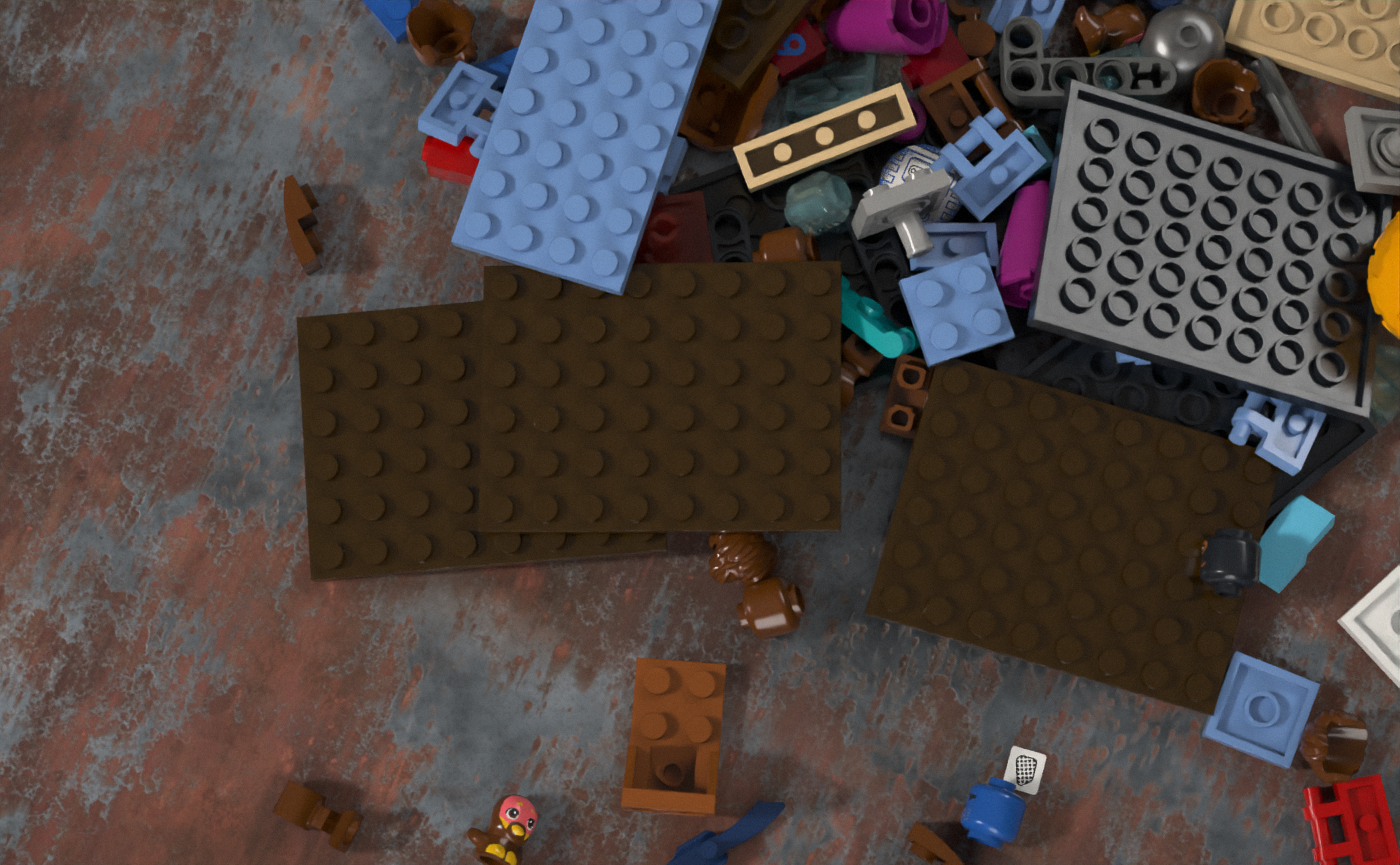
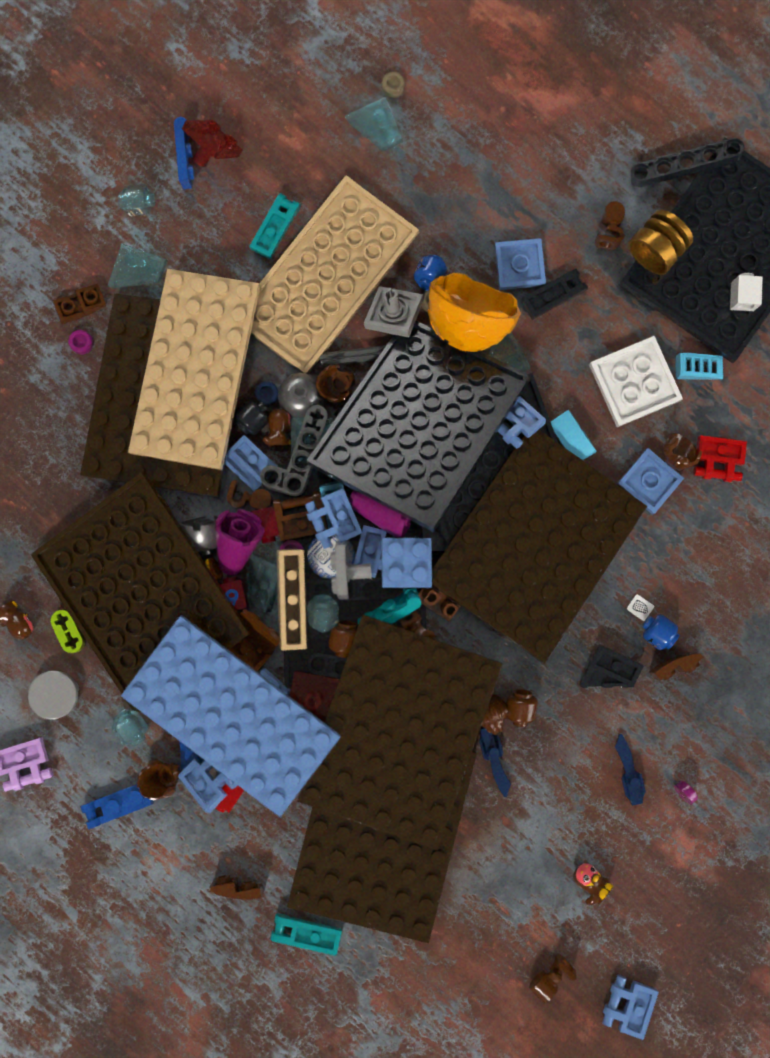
camera: 80 degrees left, 5 degrees up
dark orange bracket [621,657,726,818] -> none
black head [1199,528,1262,598] -> none
none -> teal plate [270,913,342,956]
none -> dark blue piece [479,728,511,797]
none -> black wing [579,644,644,688]

